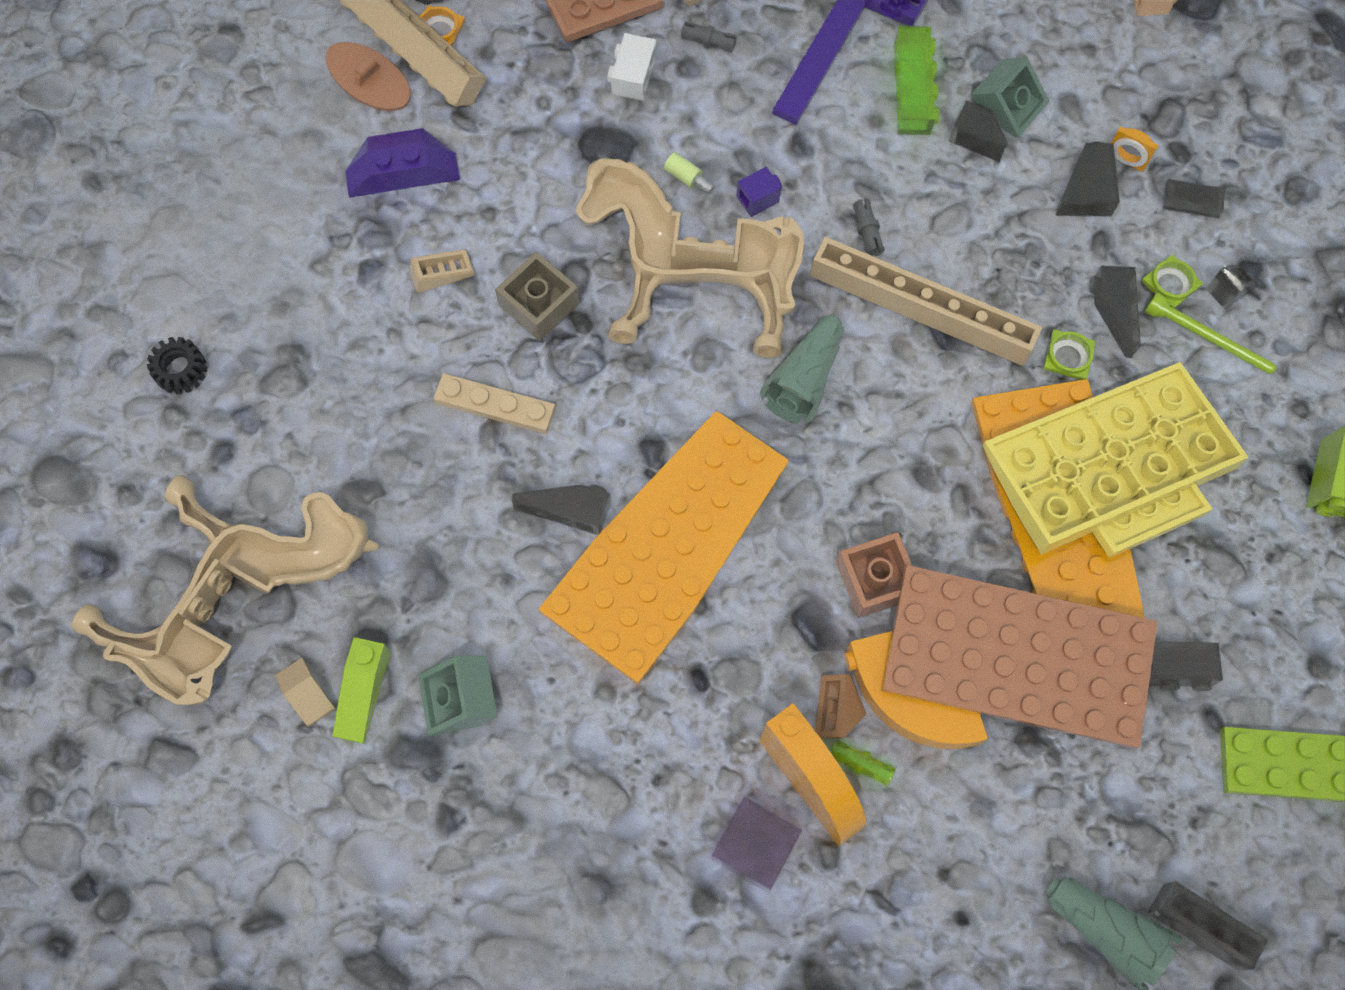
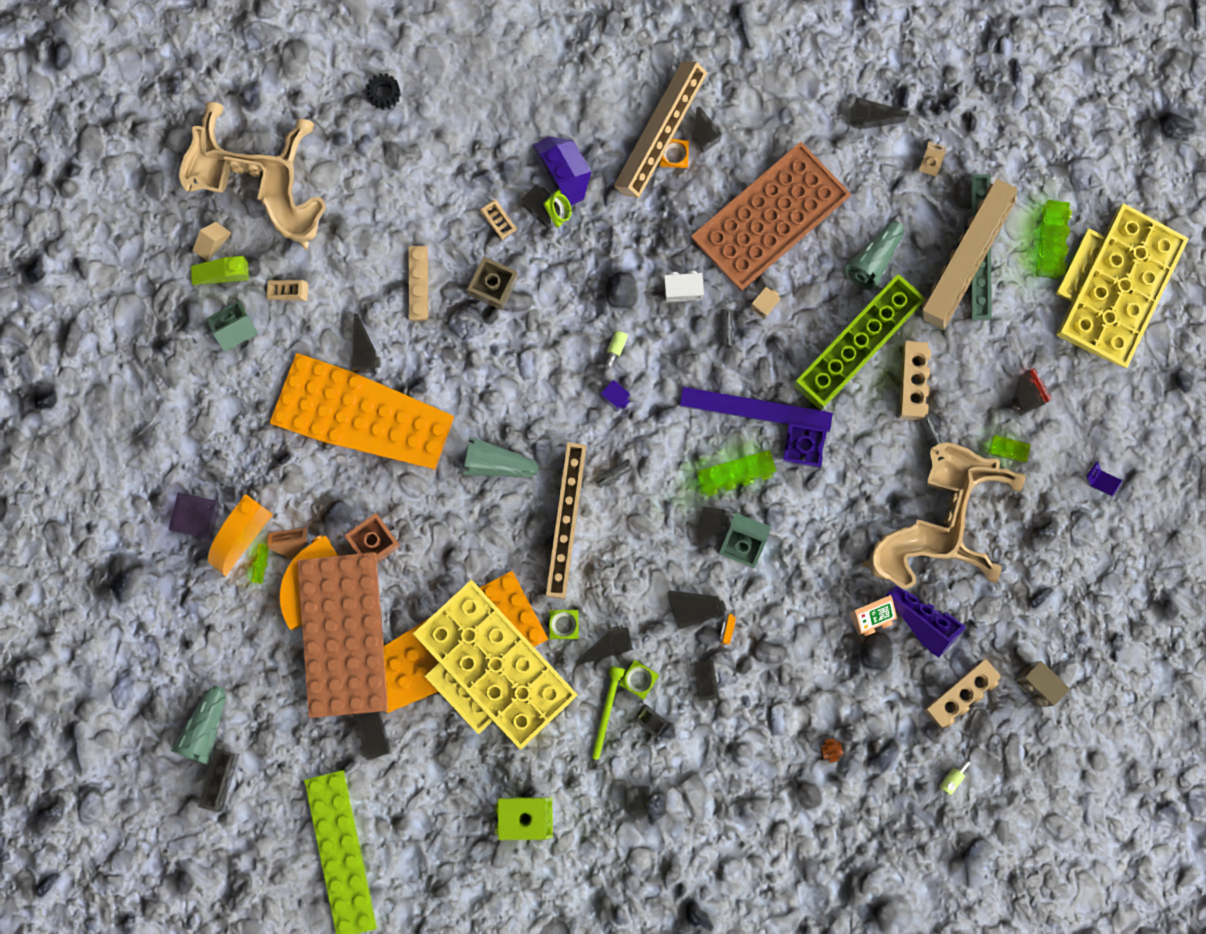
camera: 70 degrees right, 10 degrees up
nougat shield [326,42,411,111] -> none
tan animal [576,158,804,358] -> none
none -> tan slope [267,280,308,301]
none -> clear smoke slope [521,184,551,230]
none -> lime piece [543,190,572,228]
none -> dark orange gear [820,738,843,763]

